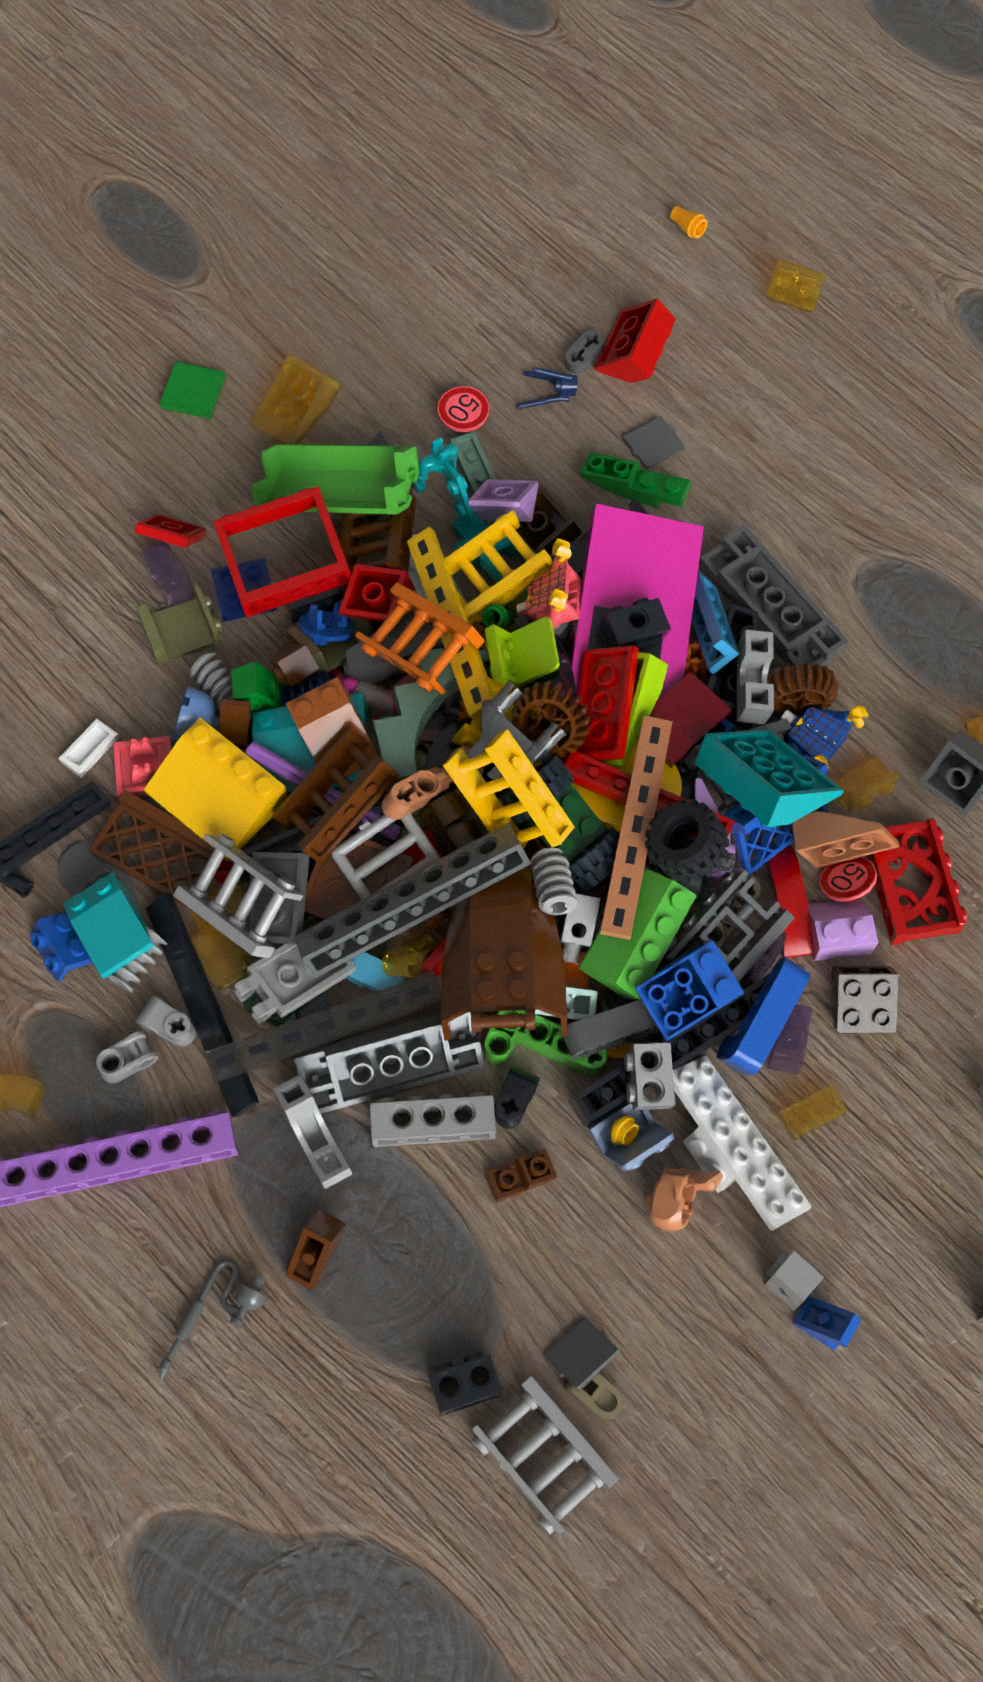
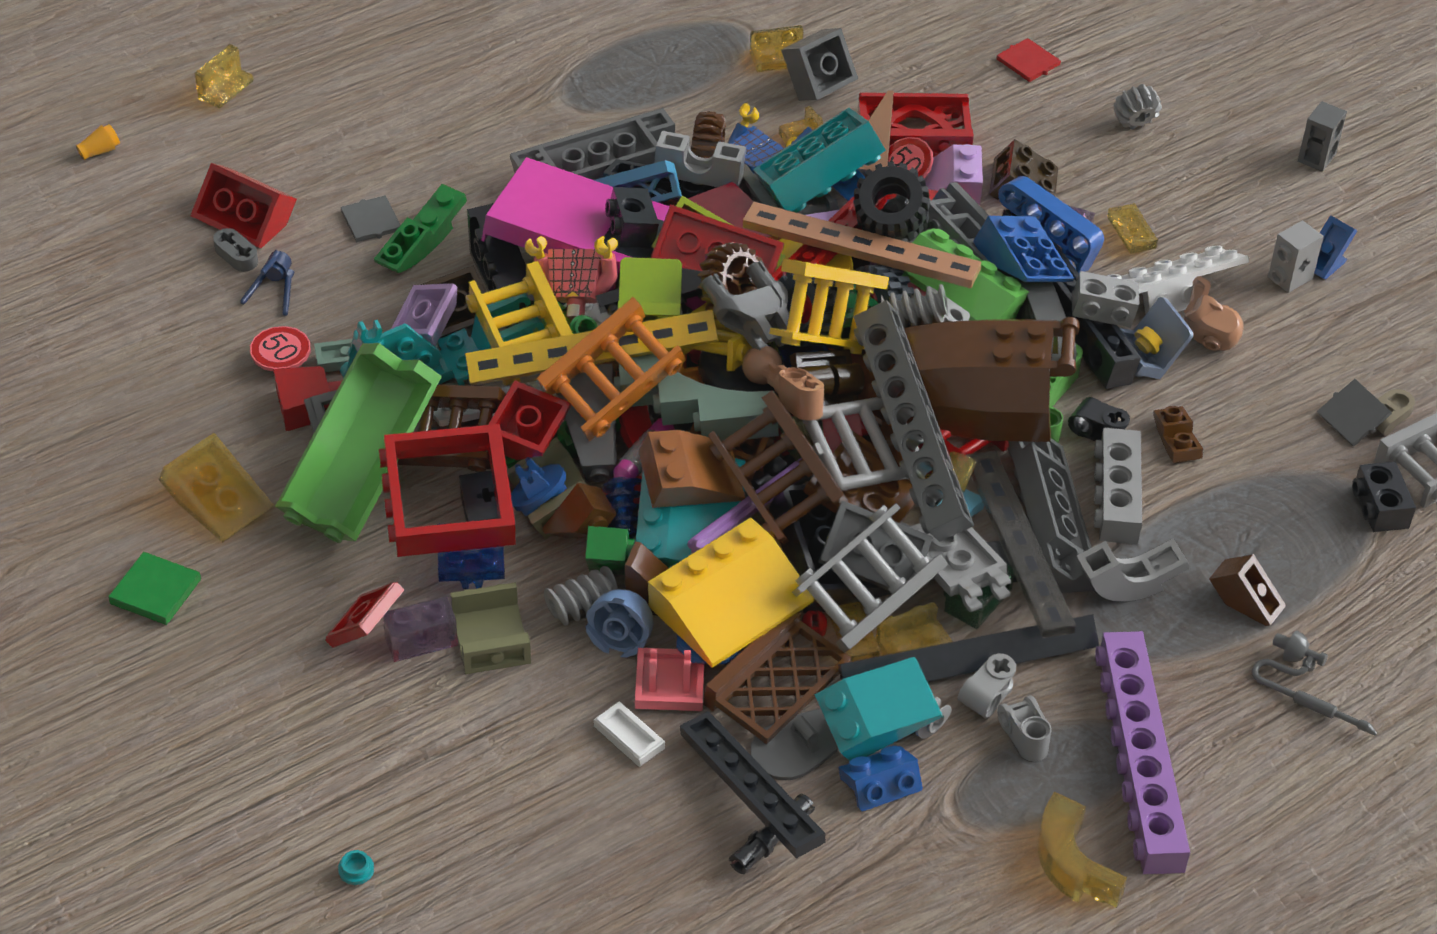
camera: 80 degrees left, 20 degrees down
none -> red torso [273,366,342,431]

